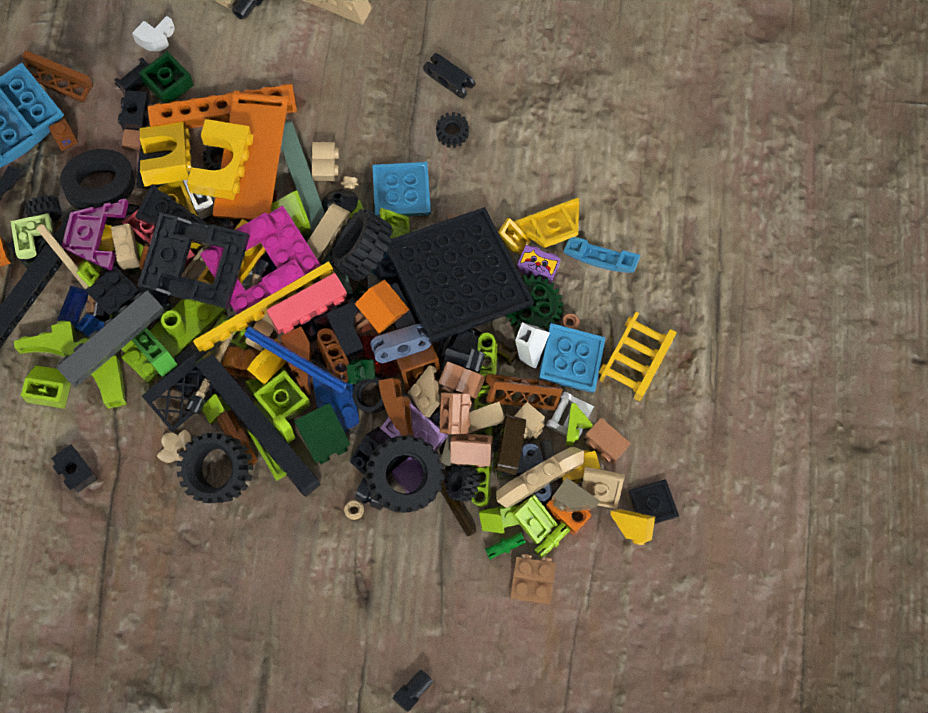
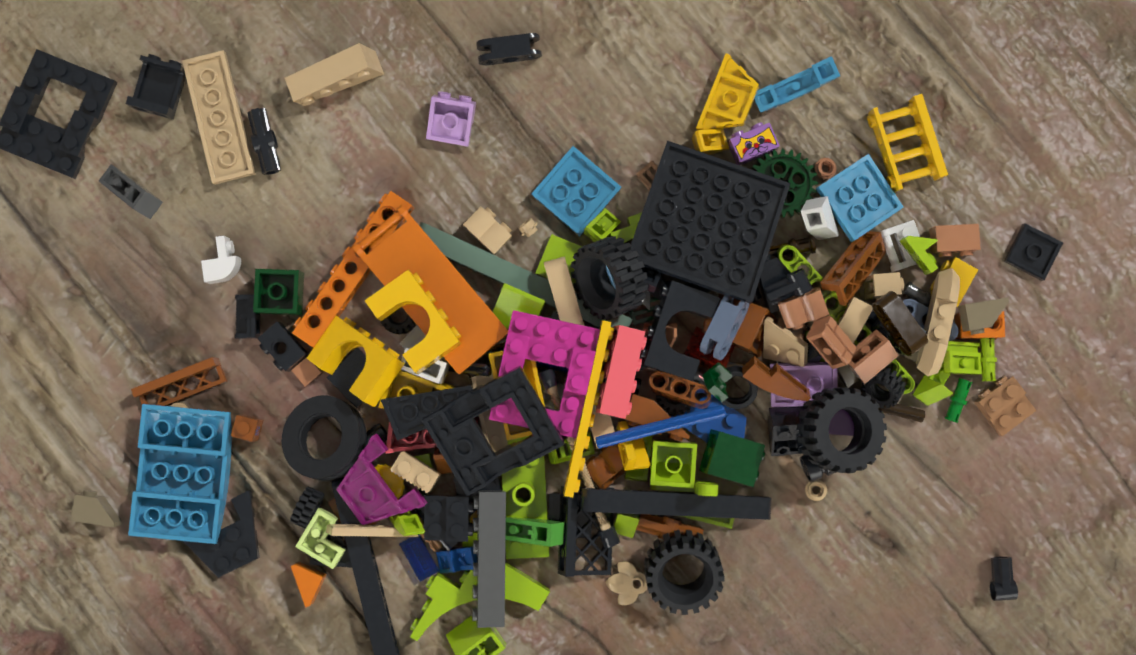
camera: 45 degrees left, 15 degrees up
black dish [321,189,358,213] -> none
orange slope [355,280,409,334] -> none
black tyre [436,112,469,148] -> none
tan tile [581,467,625,509] -> none
yellow slope [610,509,655,545] -> none
none -> lavender plate [426,91,476,147]

